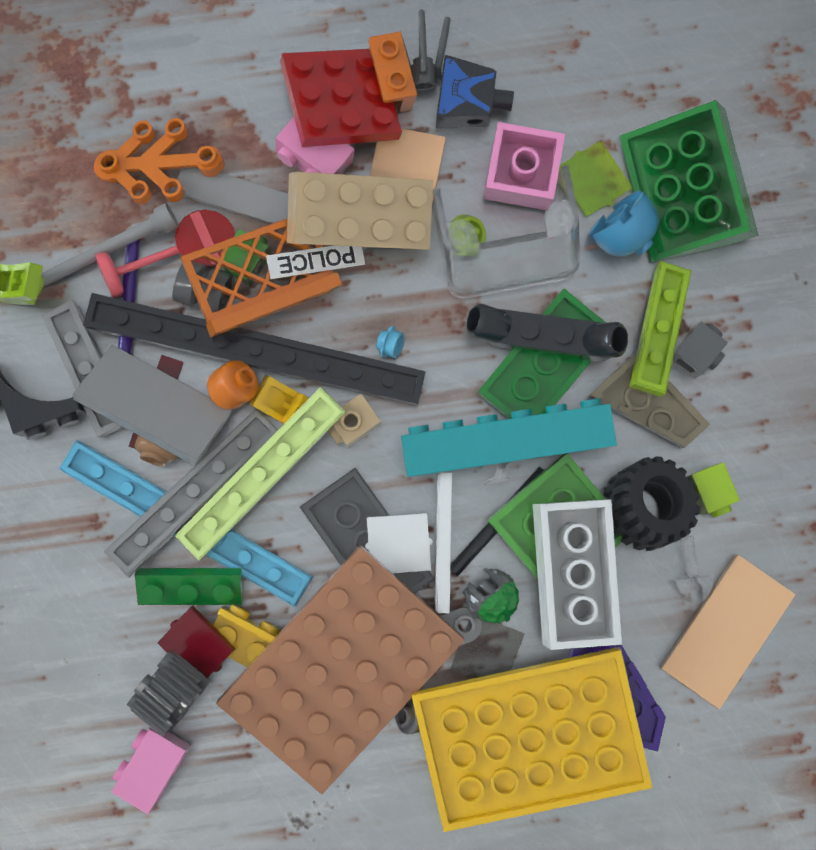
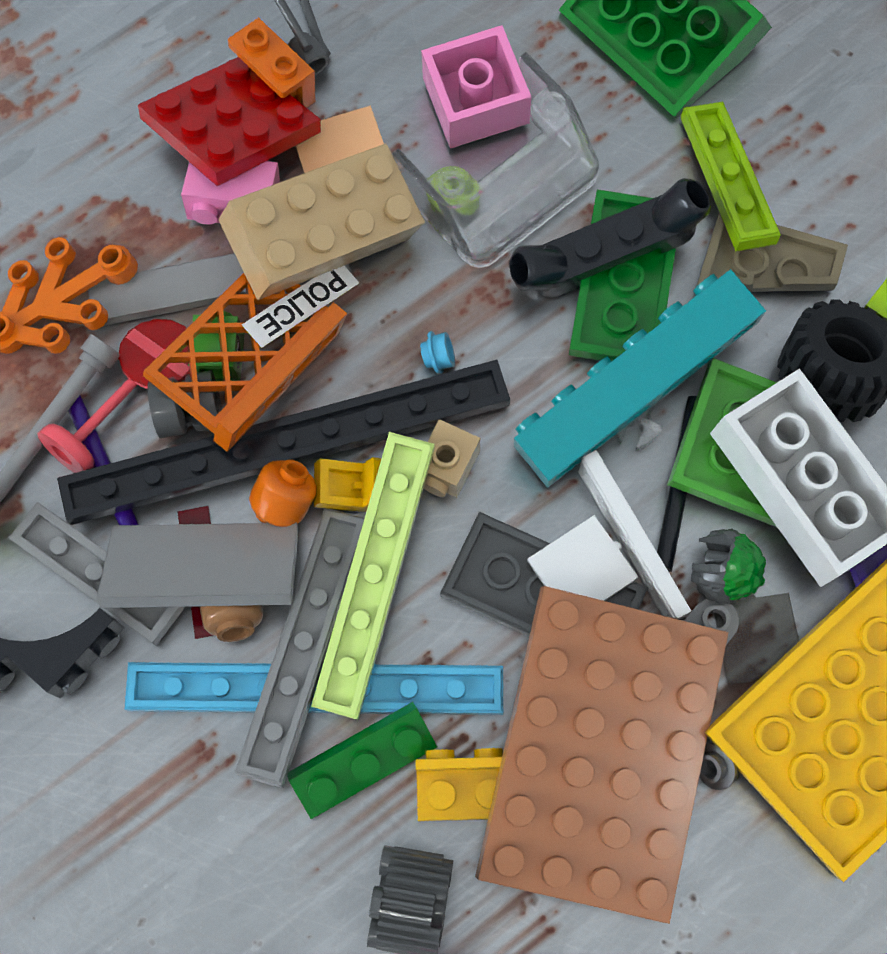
camera: 20 degrees left, 10 degrees down
dark red piece [158,605,236,678] -> none
torso [435,55,514,129] -> none
clear neon green piece [558,140,633,218] -> none
dark azure cylinder [589,191,659,256] -> none
dark grey brick [673,321,728,379] -> none

